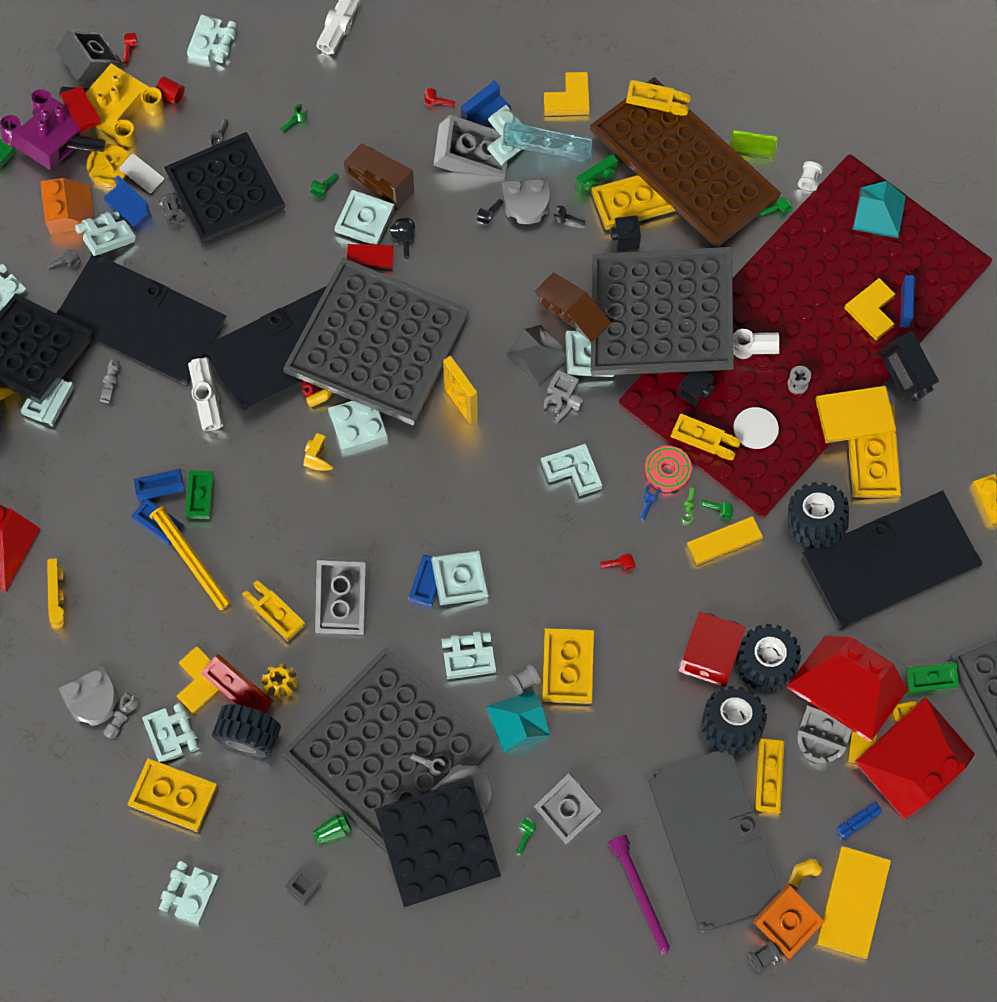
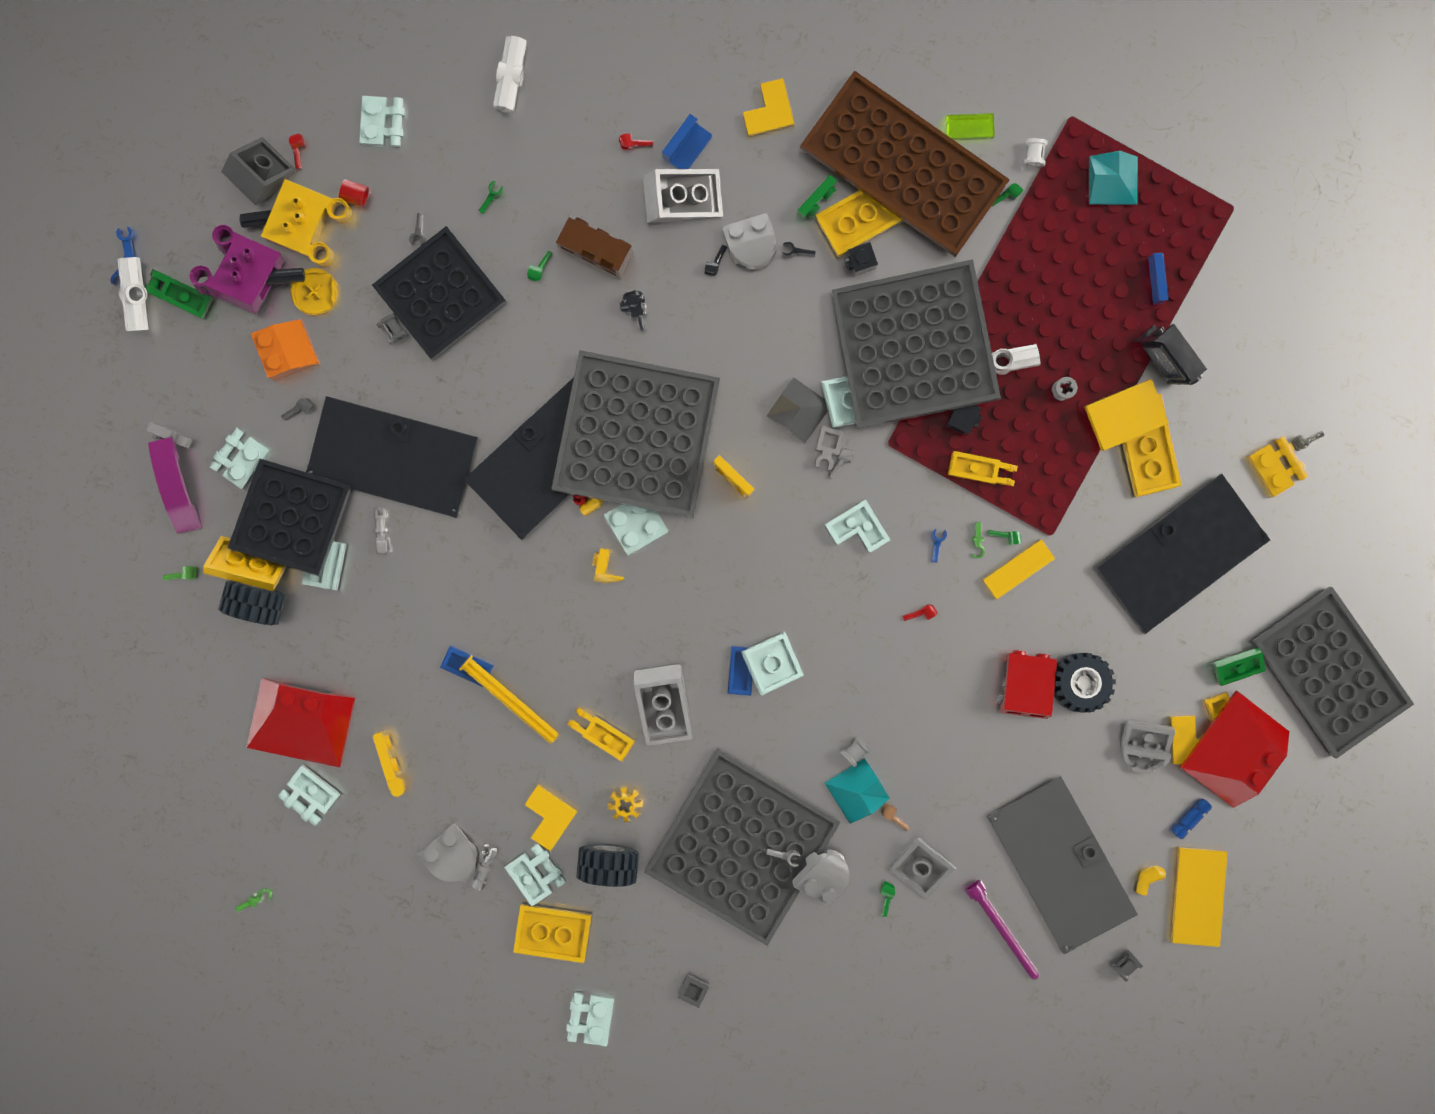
camera: 15 degrees left, 20 degrees up
red tile [60,86,101,132] -> none
light aqua plate [75,211,136,256] -> none
blue panel [103,175,152,230] -> none
white sticker [119,154,164,194] -> none
blue tile [134,469,185,501] -> none
green plate [185,470,214,519] -> none
white piece [188,358,224,431] -> none
red plate [200,653,274,713] -> none
green cone [312,813,352,845] -> none
light aqua plate [335,190,395,245] -> none
red tile [347,244,394,270] -> none
black plate [374,778,501,907] -> none
light aqua plate [441,631,496,679] -> none
light aqua plate [487,105,535,166] -> none
clear light blue tile [502,121,592,163] -> none
reddish brown wedge [534,272,611,342] -> none
yellow plate [542,628,594,704] -> none
yellow hinge [626,80,691,116] -> none
coral tile [644,446,692,493] -> none
black wheel [701,686,767,755] -> none
white sticker [734,407,779,449] -> none
orange plate [752,885,825,959] -> none
yellow tile [754,738,784,815] -> none
red slope [786,636,908,742] -> none
black wheel [788,482,849,548] -> none
yellow tile [844,278,895,340] -> none
none -> medium nougat hand [881,803,910,831]

